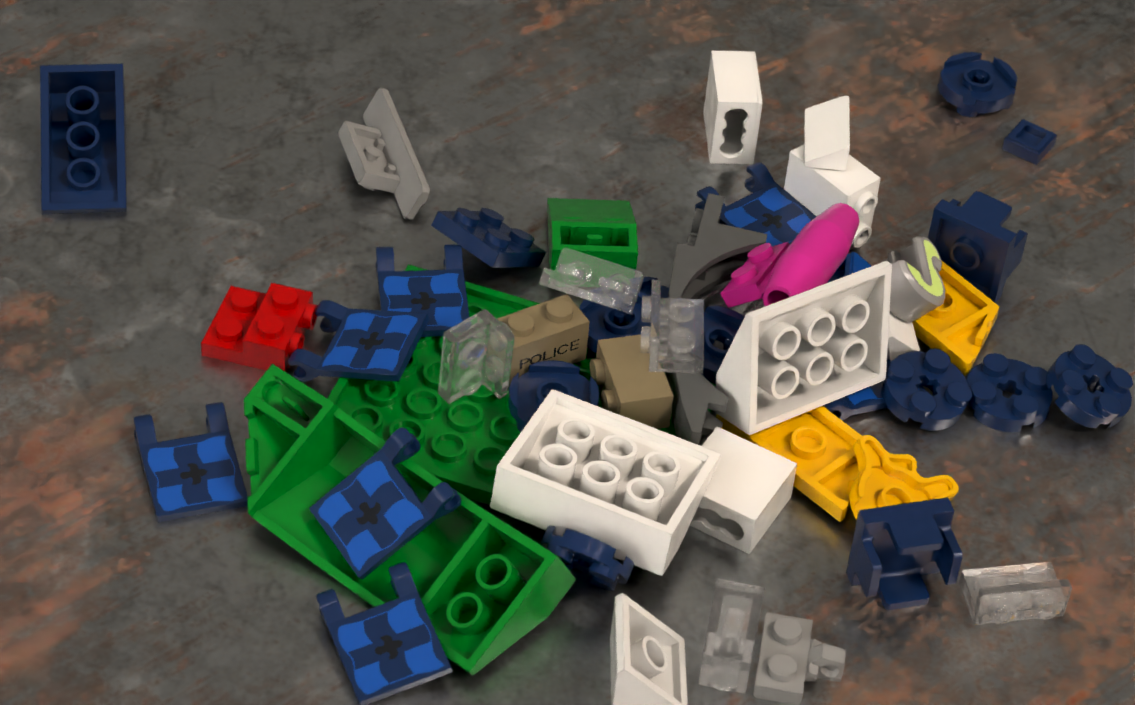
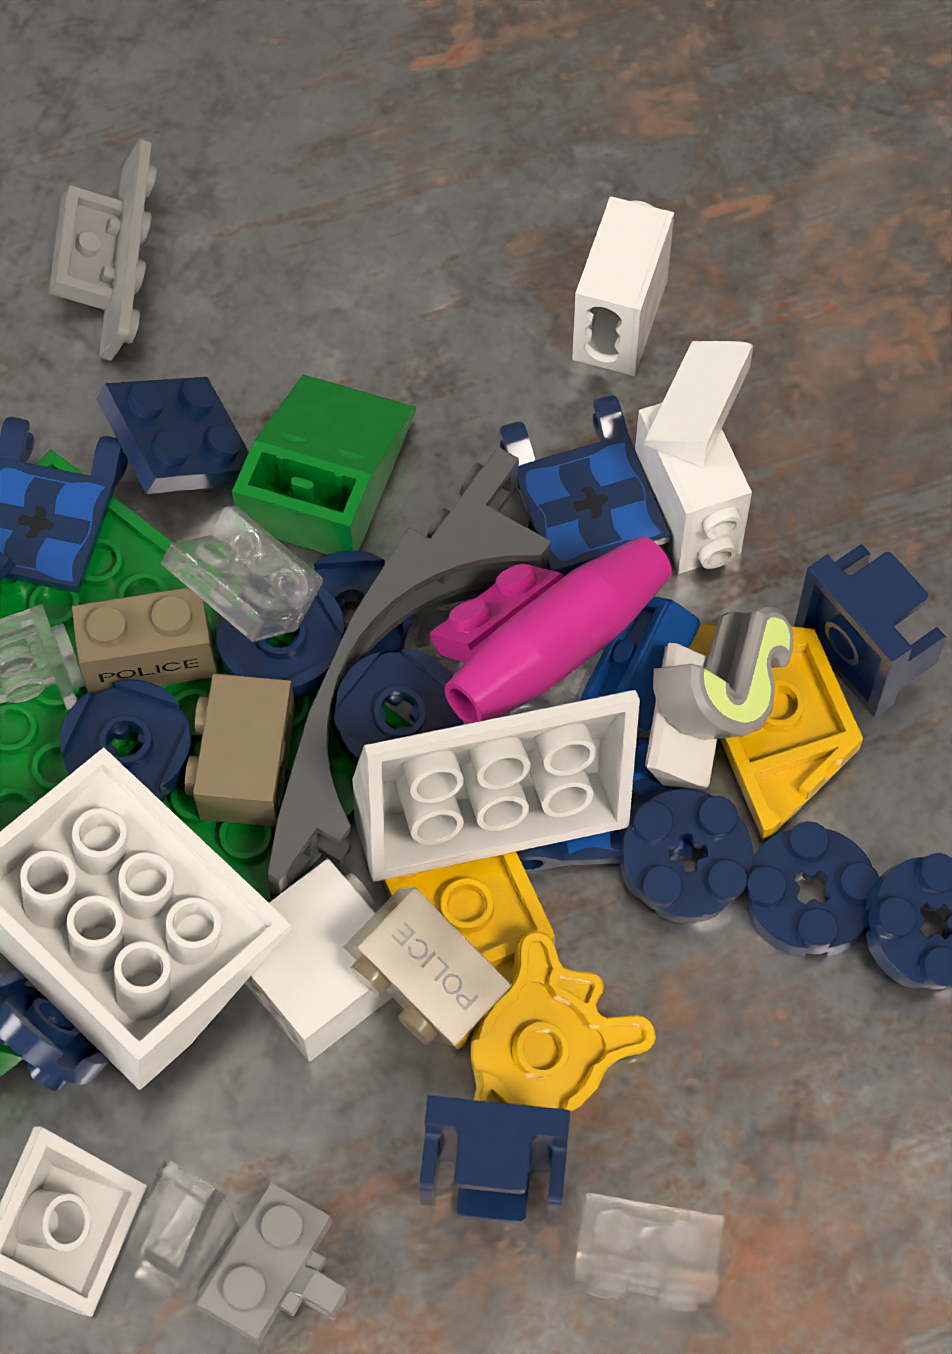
camera: 25 degrees right, 20 degrees up
clear bracket [640,279,704,374] -> none
none -> brick [343,887,512,1046]

